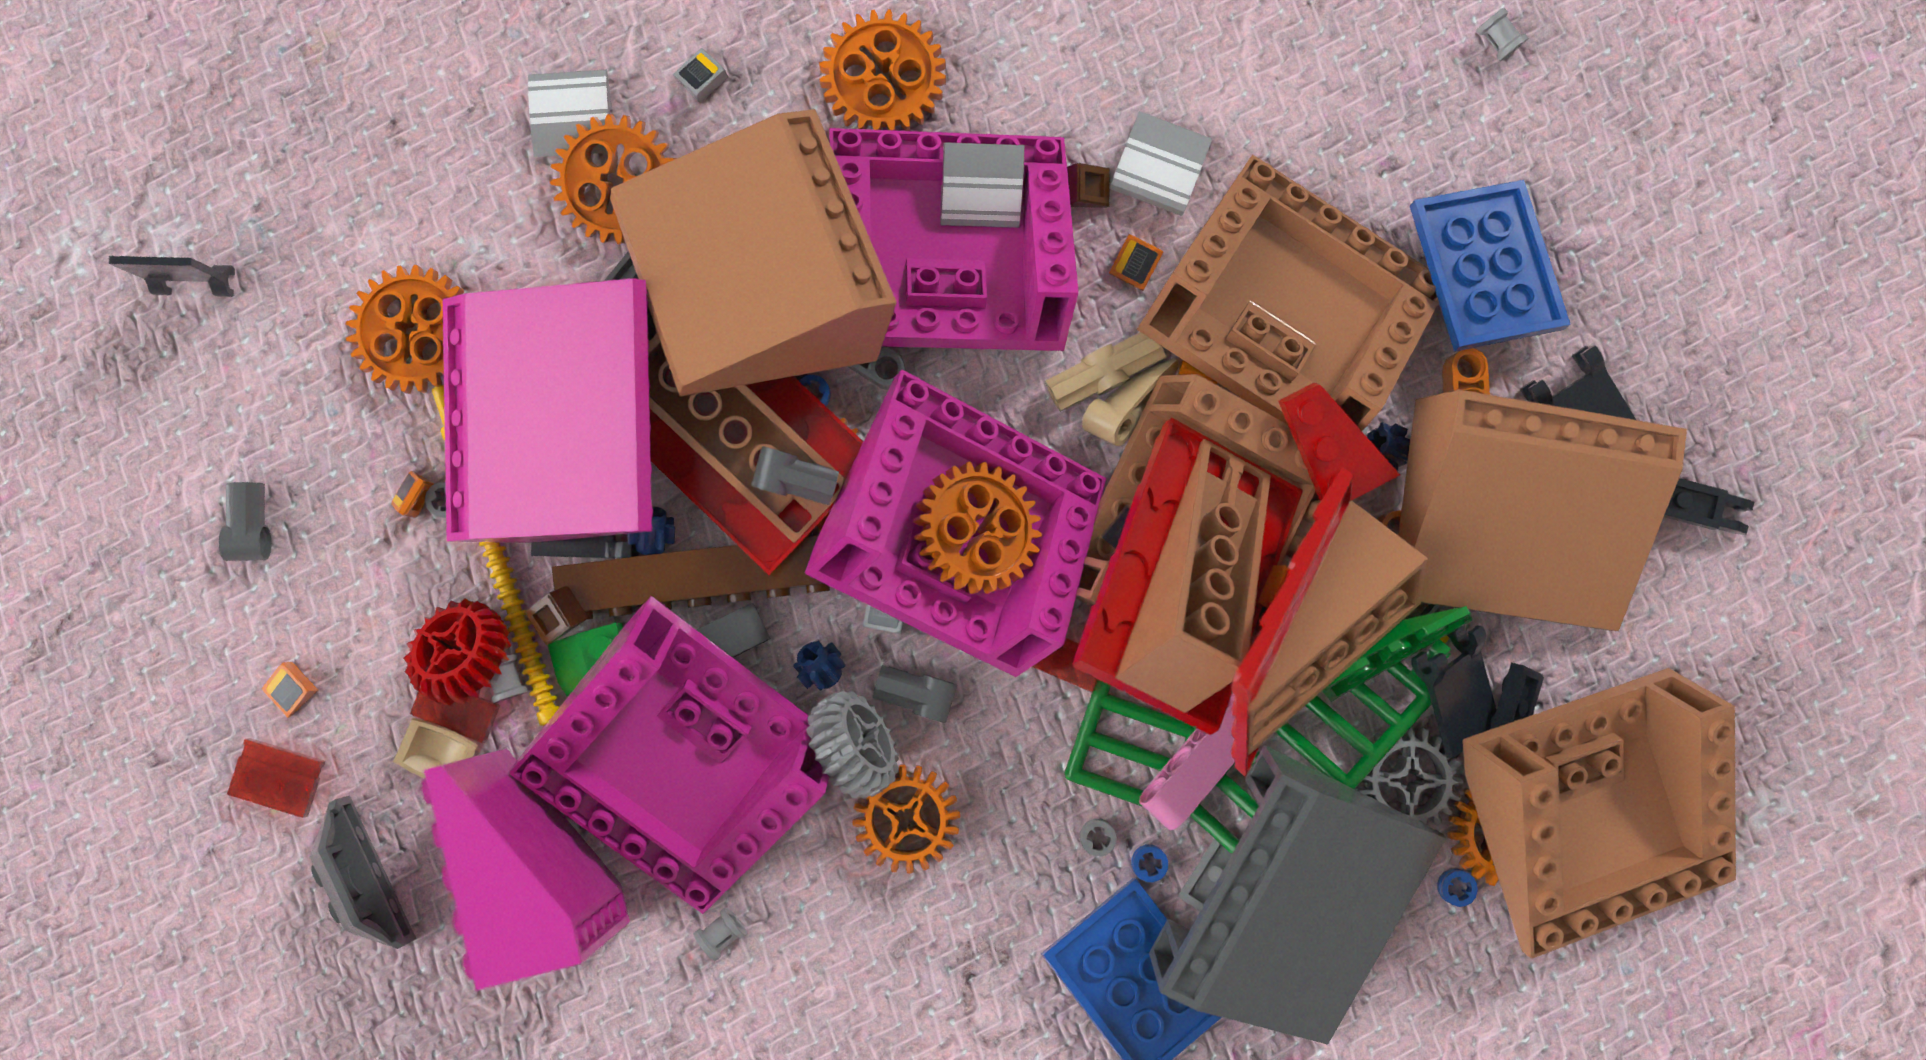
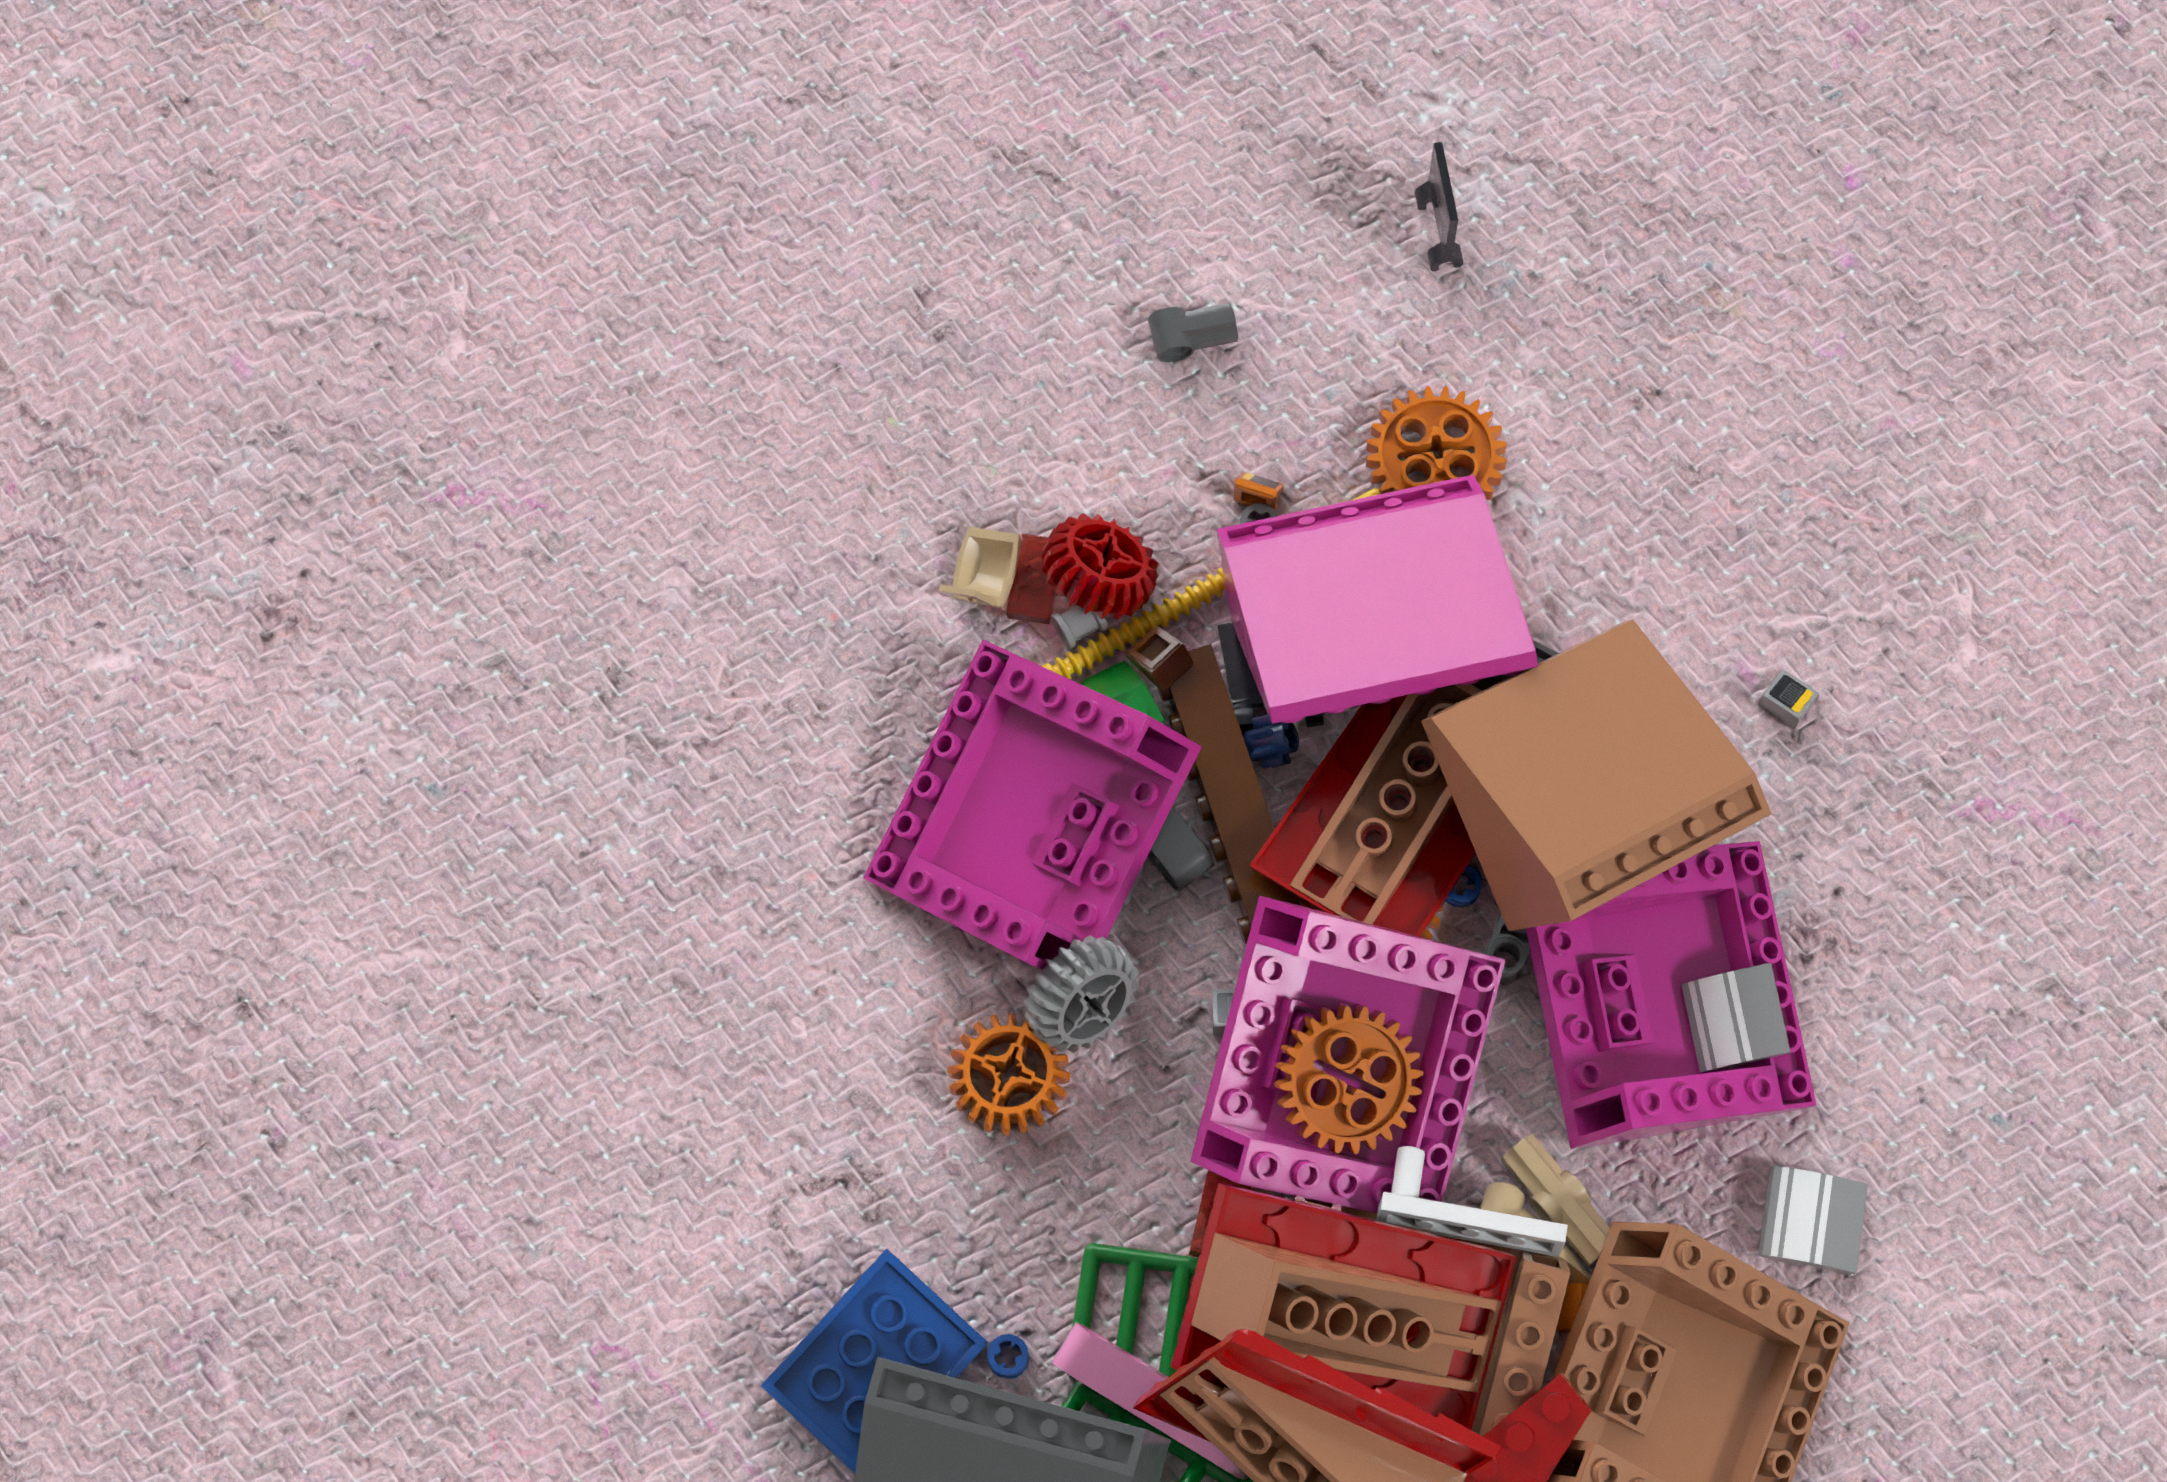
camera: 80 degrees right, 15 degrees down
clear red plate [227,738,326,818] -> none
slope [261,662,319,718] -> none
dark grey wedge [310,795,416,949] -> none
dark pink slope [421,749,630,991] -> none
slope [528,69,612,157] -> none
orange gear [550,114,676,244] -> none
light grey bush [693,908,747,961] -> none
dark grey piece [751,446,839,505] -> none
dark blue gear [793,640,846,691] -> none
orange gear [819,9,946,131] -> none
dark grey piece [872,665,957,723] -> none
reddish brown slope [1067,163,1110,208] -> none
light grey bush [1080,819,1117,856] -> none
slope [1109,234,1164,291] -> none
none -> white piece [1376,1146,1568,1257]

